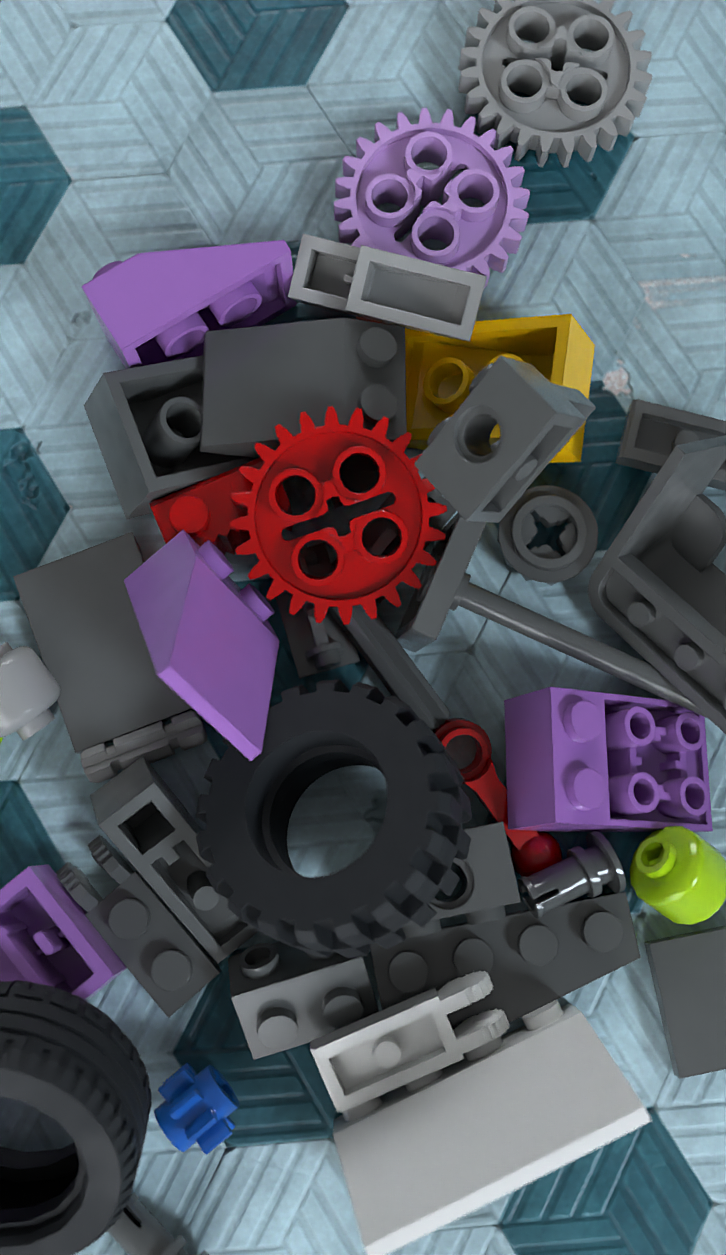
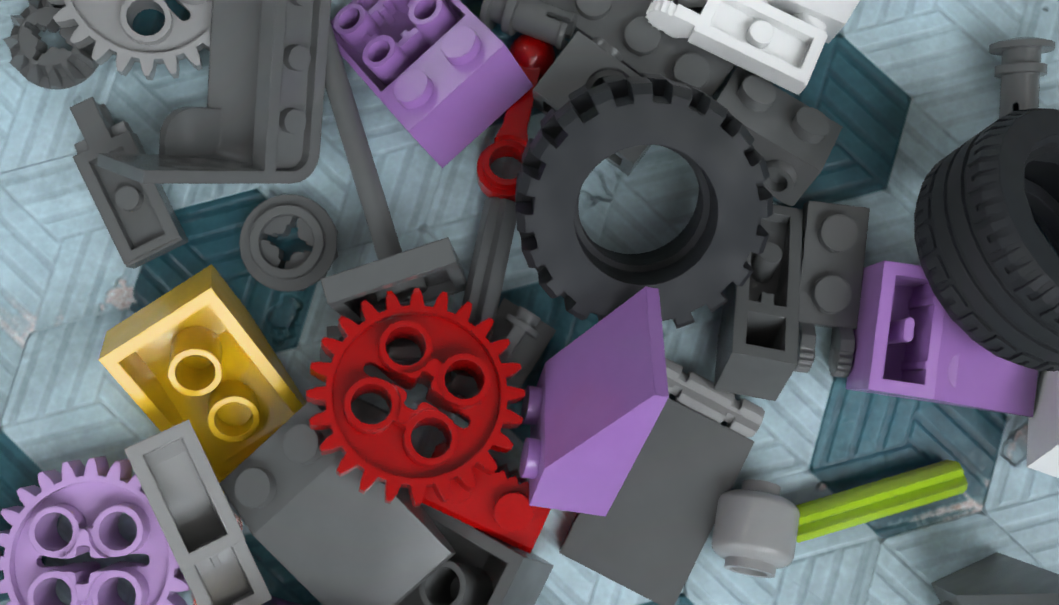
camera: 125 degrees left, 5 degrees up
blue gear [154,1062,240,1155] -> none
dark grey brick [414,356,596,523] -> none

